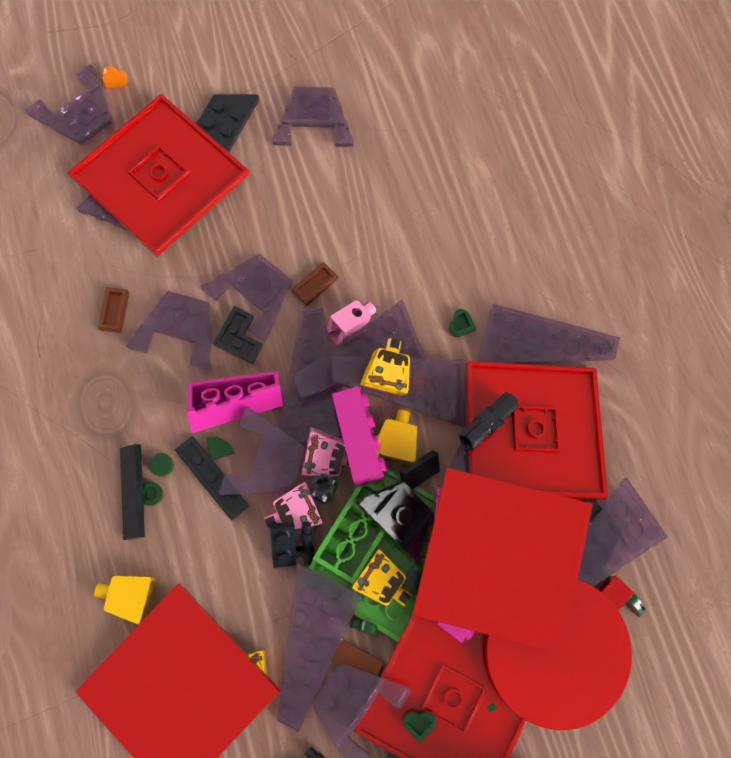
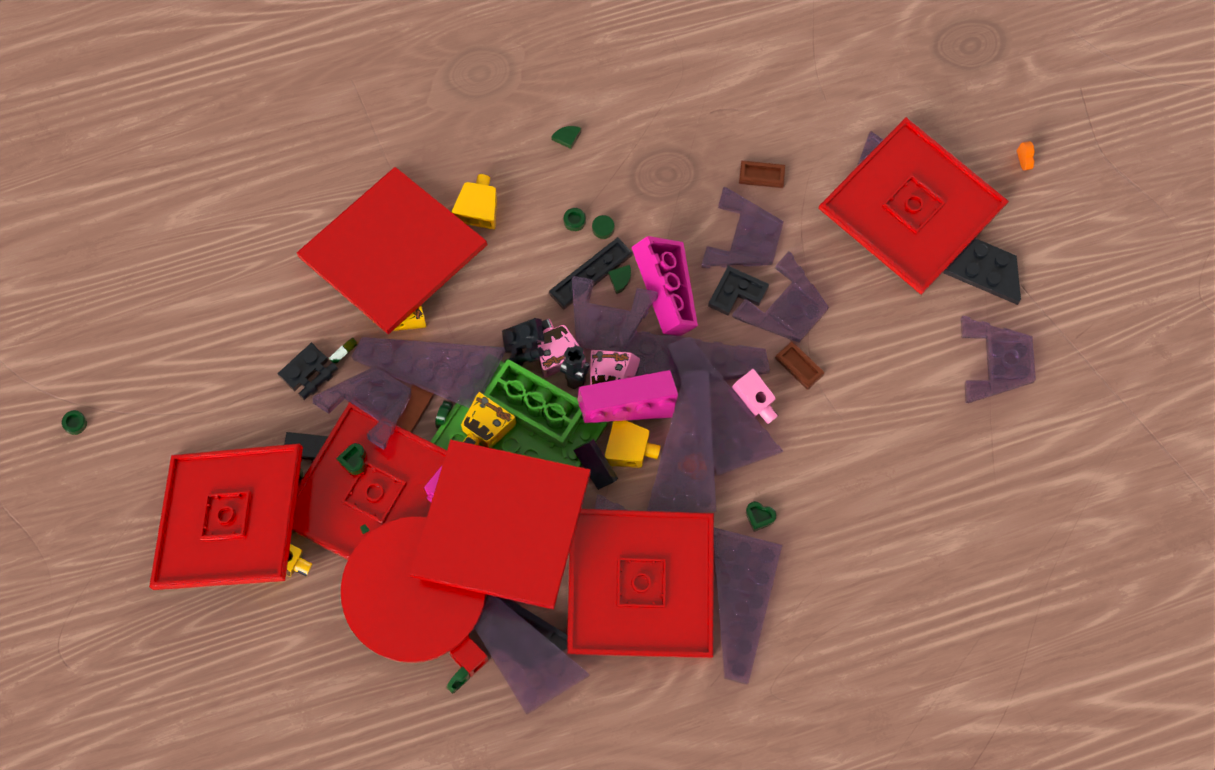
camera: 95 degrees right, 5 degrees down
clear purple wing [25,64,114,145] -> none
black tile [120,444,145,540] -> none
black wing [355,481,435,564] -> none
yellow torso [360,338,410,396] -> none
black piece [458,392,520,451] -> none
none -> dark green tile [329,337,358,364]
none -> dark green tile [551,126,581,149]

